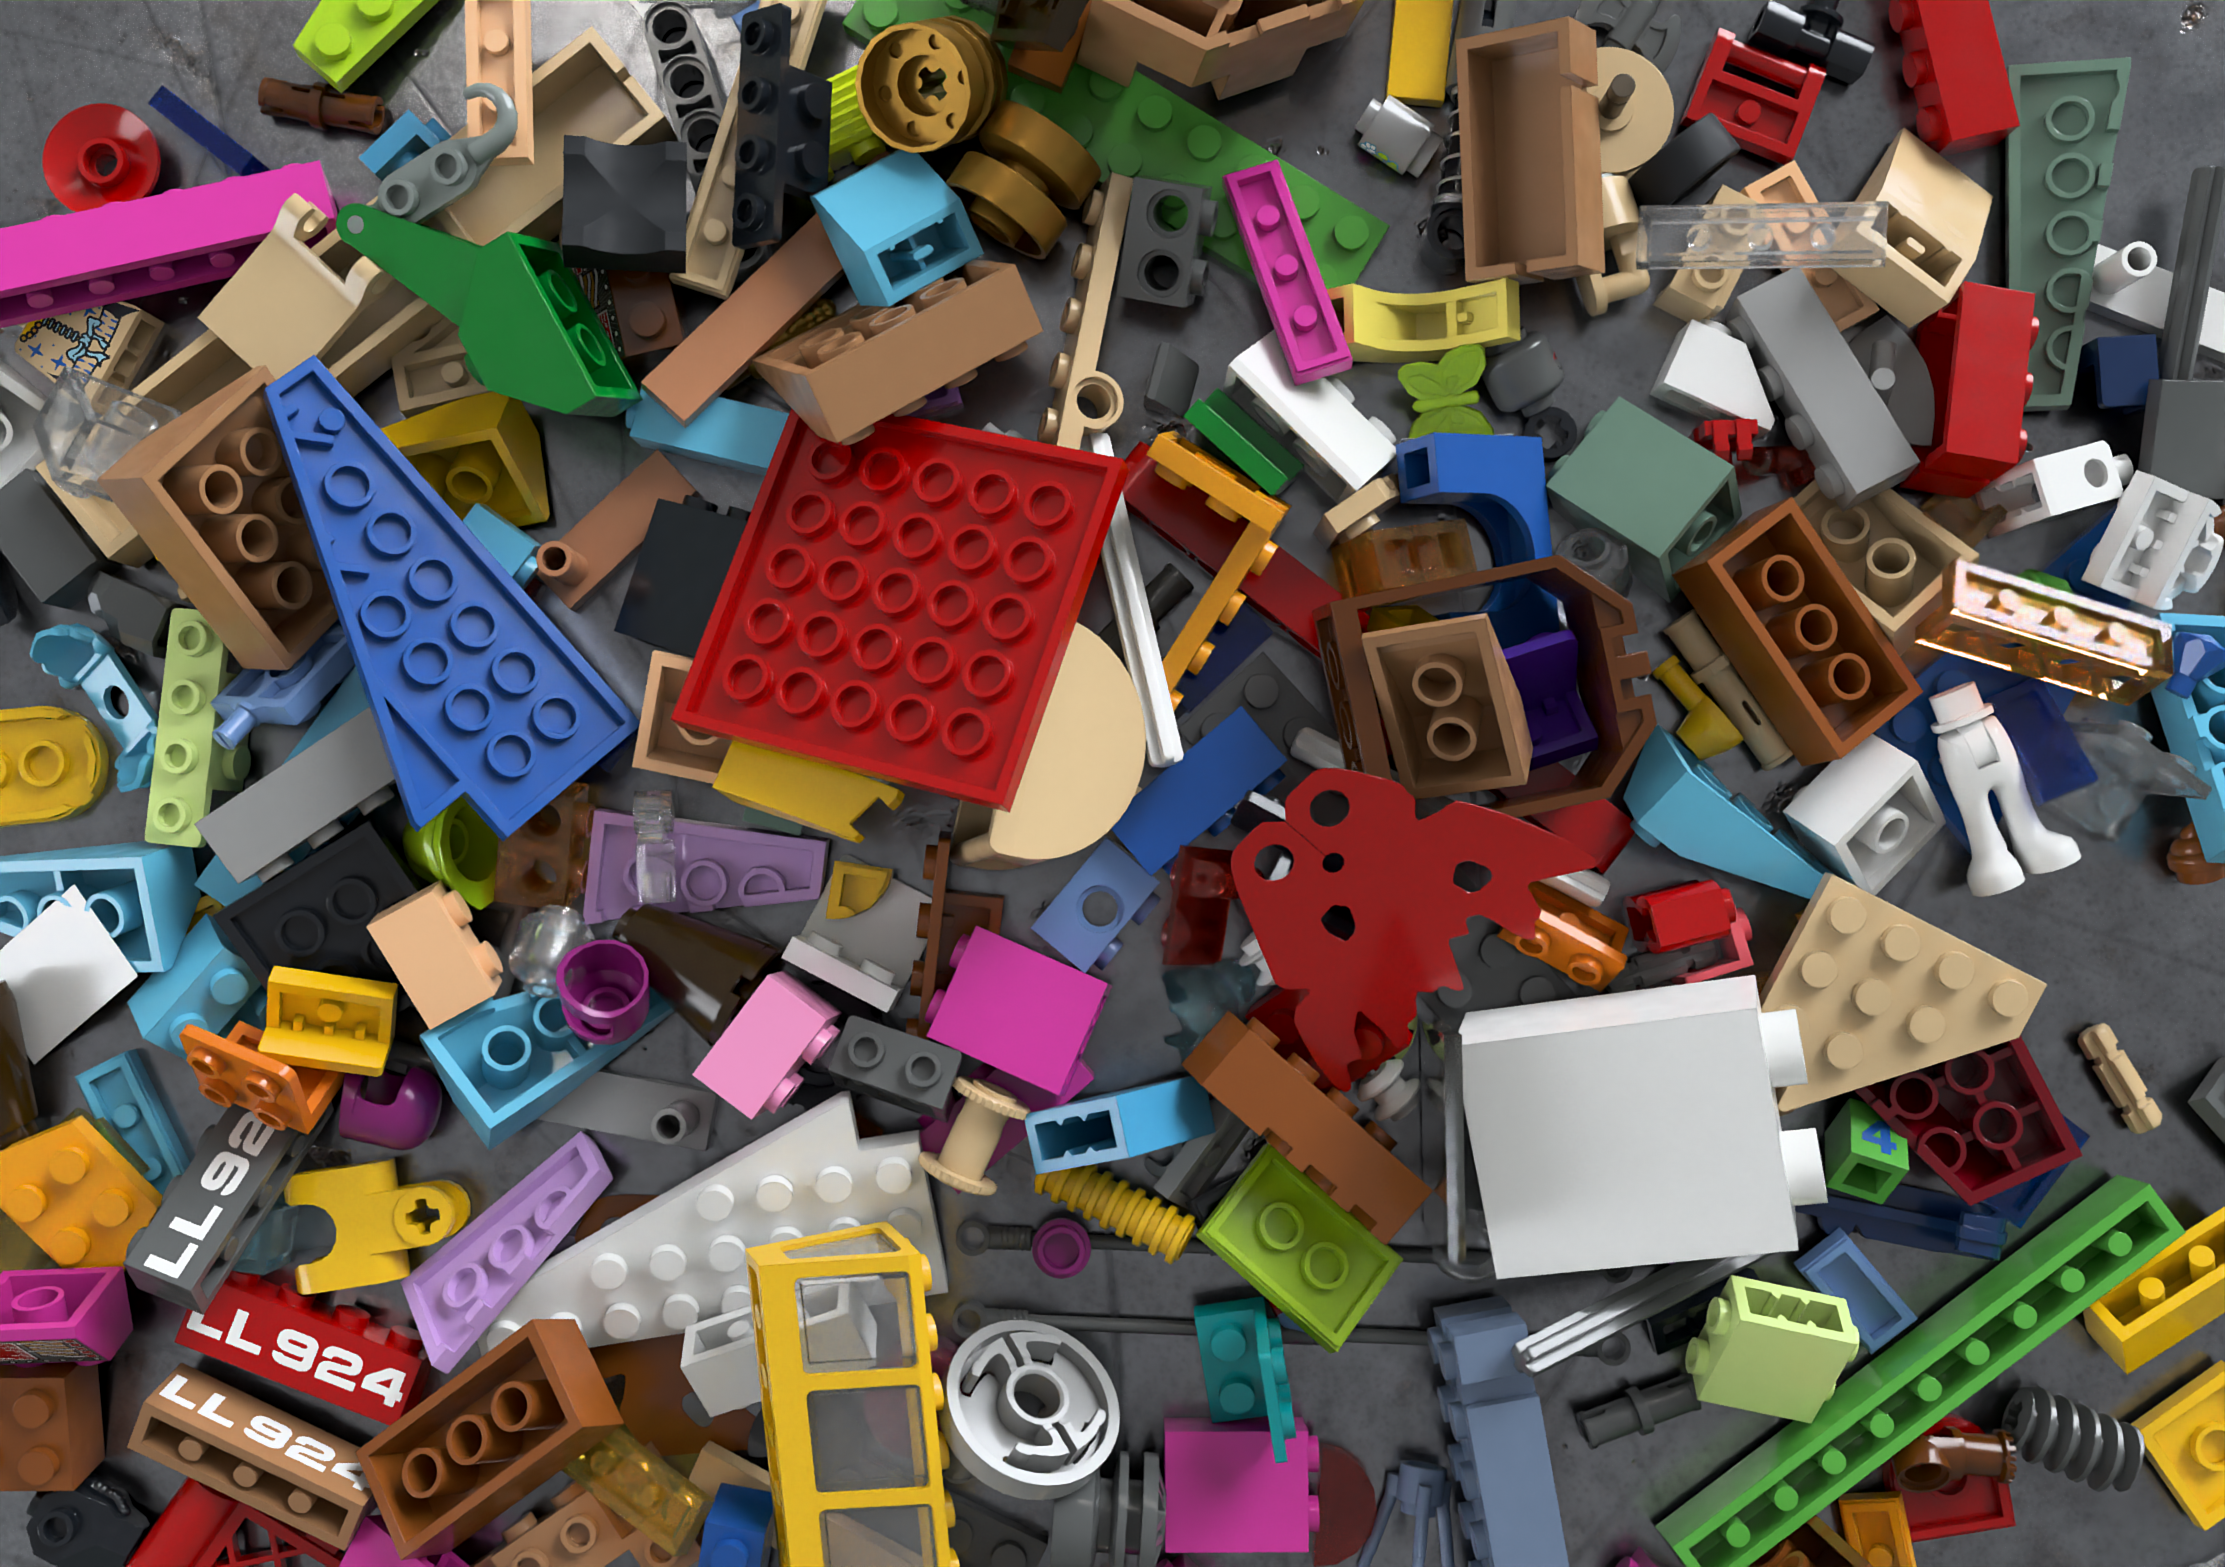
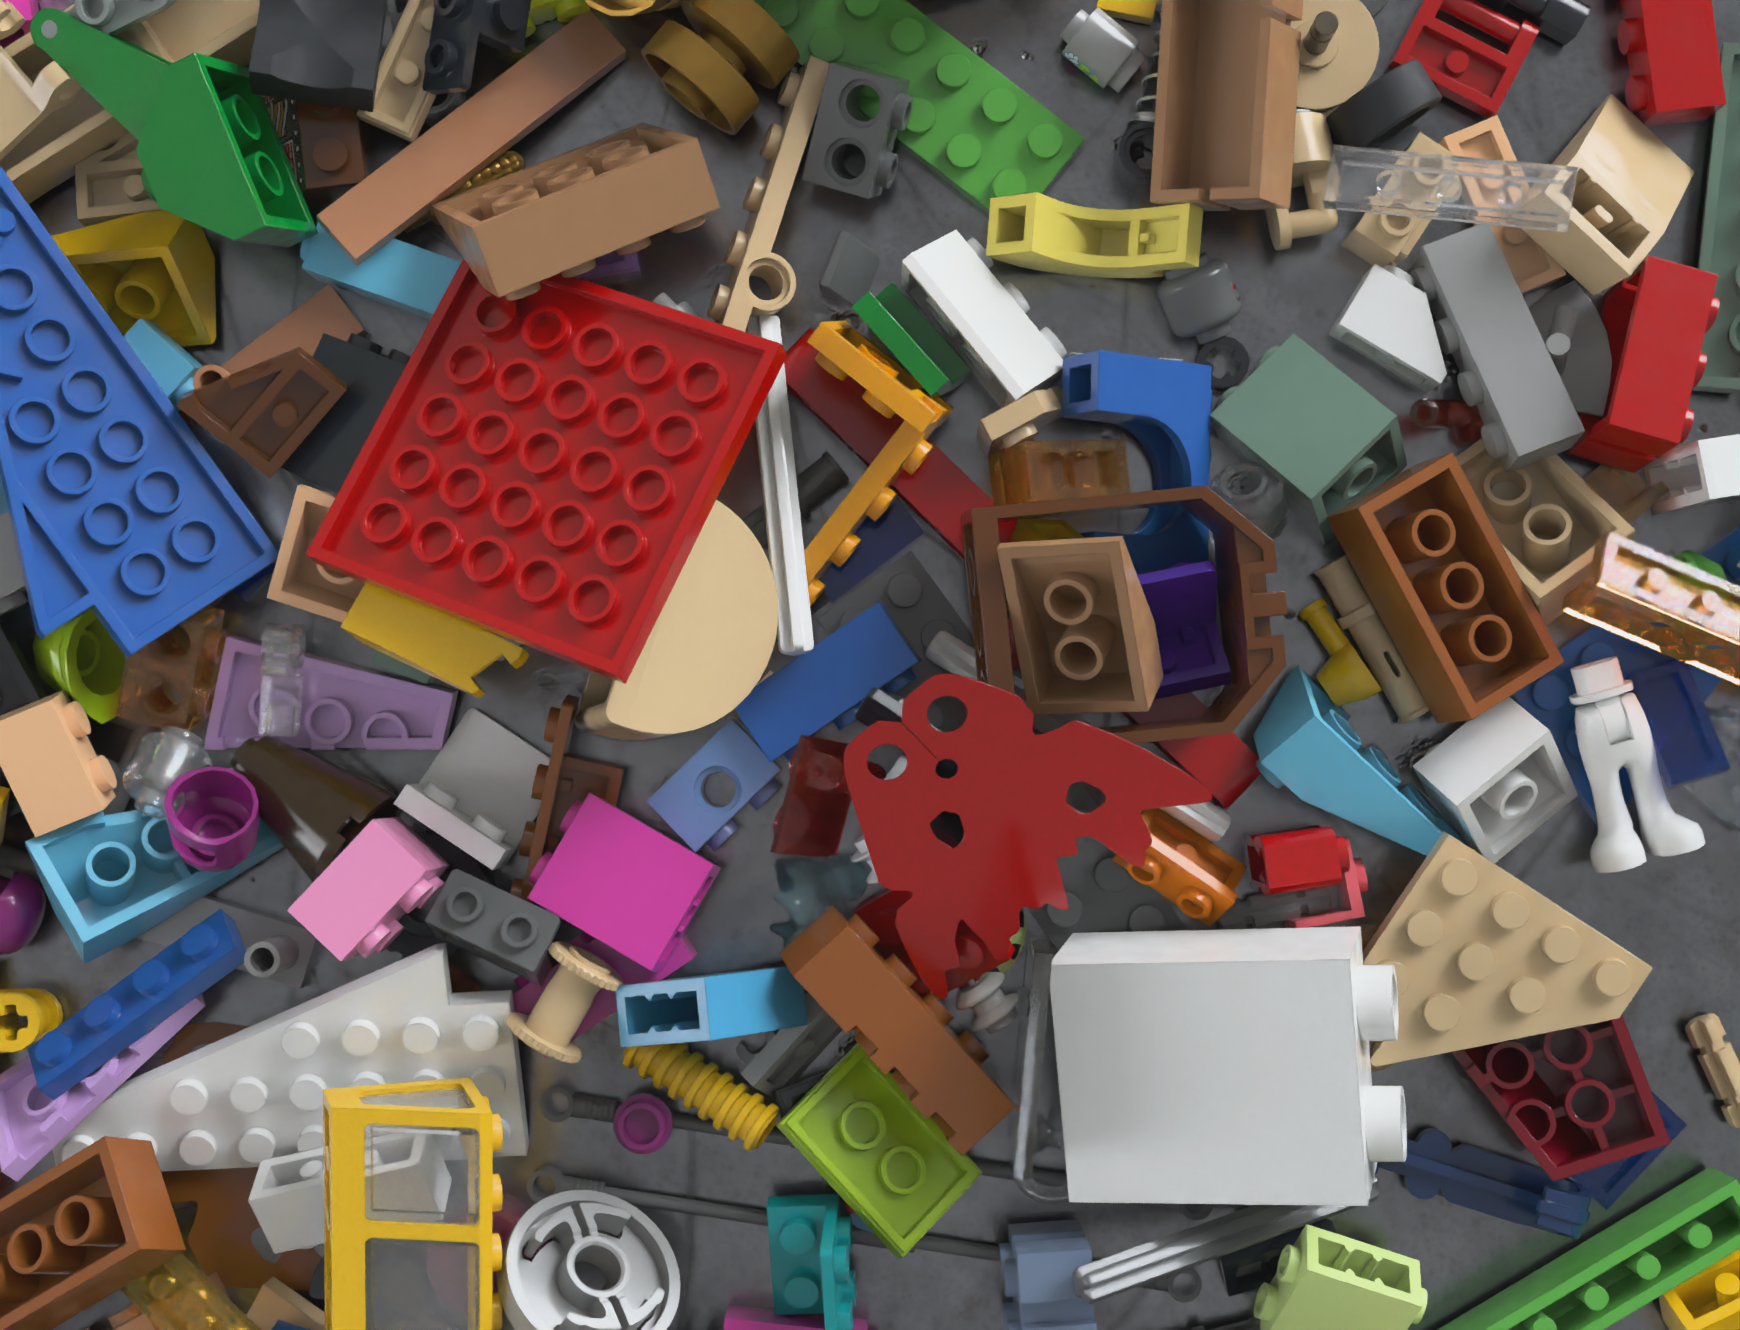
camera: 15 degrees right, 0 degrees up
medium azure slope [810,149,984,307] -> none
yellow tile [826,860,895,919] -> none
dark pink tile [1222,159,1353,386] -> none
lime piece [1398,344,1494,438] -> none
red piece [1688,419,1758,465] -> none
medium blue tile [1794,1227,1918,1354] -> none
bright green brick [1824,1098,1909,1205] -> none
none -> blue plate [28,909,246,1100]
none -> reddish brown wing [176,347,347,479]

